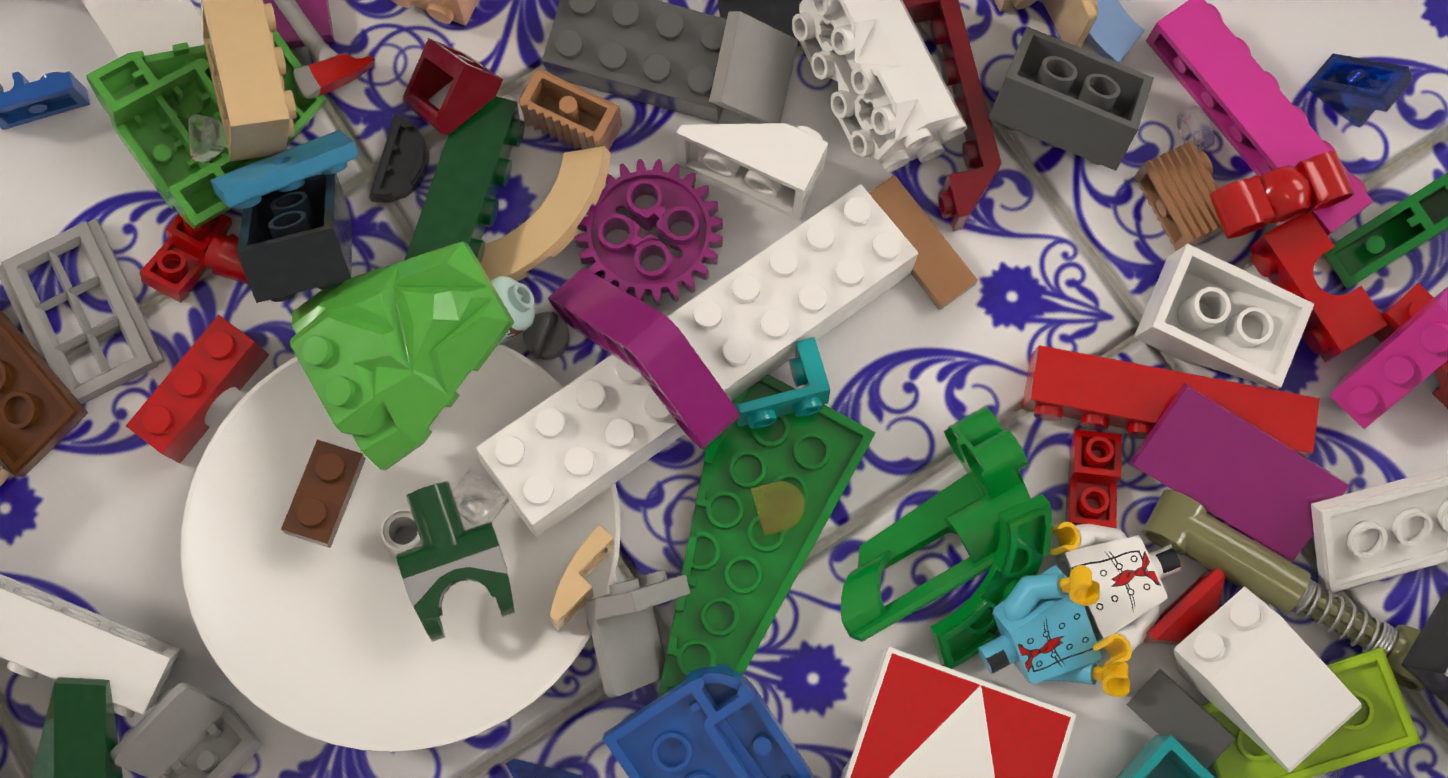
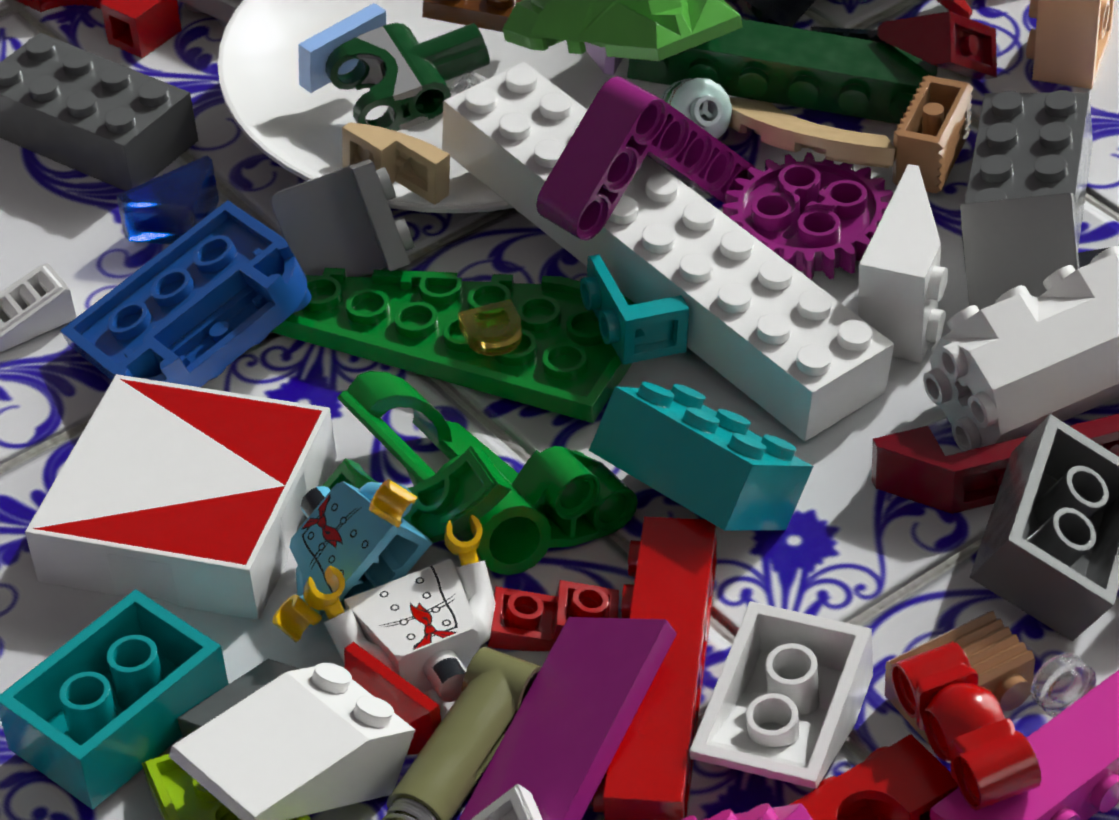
camera: 90 degrees right, 35 degrees down
medium nougat tile [869,175,978,310] -> none
none -> light blue tile [298,3,386,93]
none -> teal brick [589,382,814,531]

